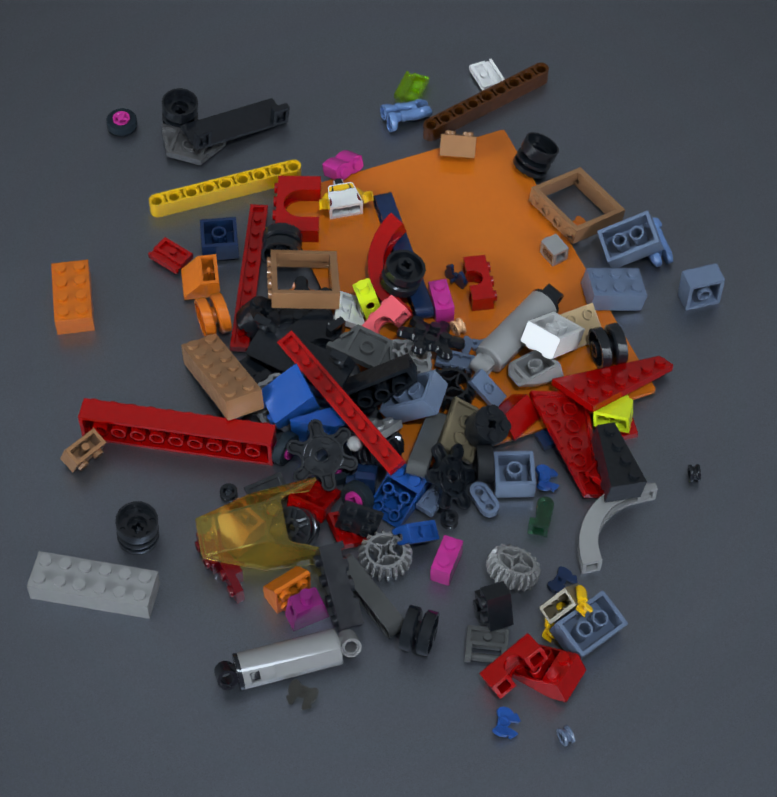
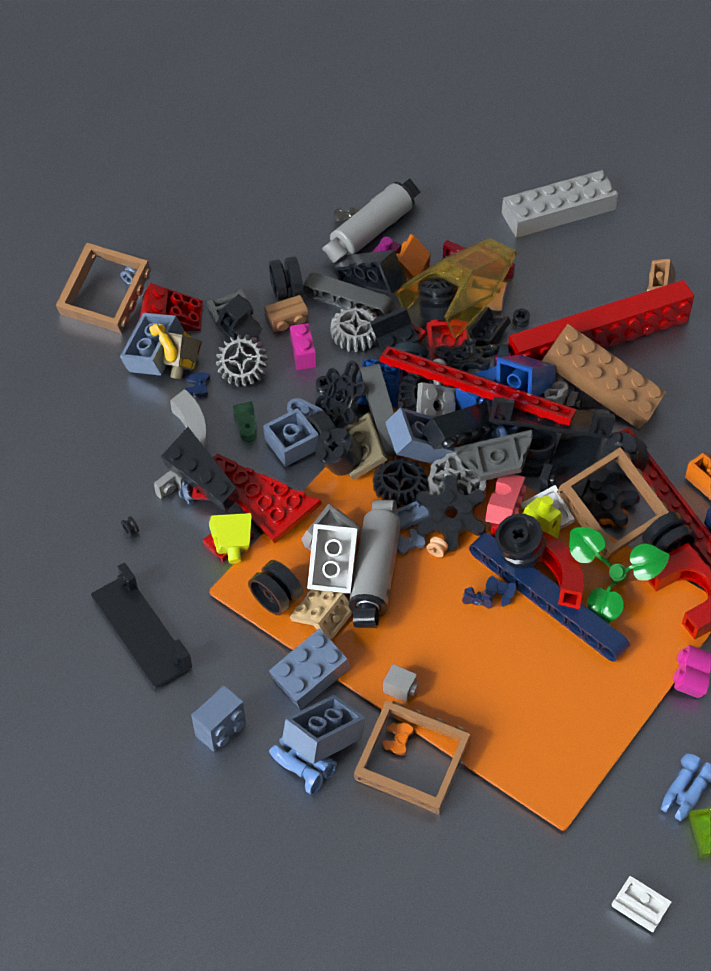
camera: 150 degrees right, 0 degrees up
black wheel [115,501,159,554] -> none
orange wheel [194,292,232,337] -> none
white torso [319,178,374,219] -> none
blue hinge [392,520,440,545] -> none
reddish brown beam [423,63,549,142] -> none
dark pink brick [428,279,455,323] -> none
medium nougat slope [440,130,477,158] -> none
red arch [463,255,497,311] -> none
sand blue plate [468,369,507,406] -> none
red arch [479,633,549,699] -> none
blue piece [492,707,521,739] -> none
red slope [498,394,540,441] -> none
black wheel [513,132,559,179] -> none
blue piece [535,464,559,492] -> none
red wing [551,356,673,413] -> none
none -> medium nougat window [56,243,151,333]
none -> black bracket [91,562,193,689]
none -> medium nougat brick [264,295,309,333]
none -> dark blue piece [486,576,516,607]
none -> green plant [569,527,670,624]

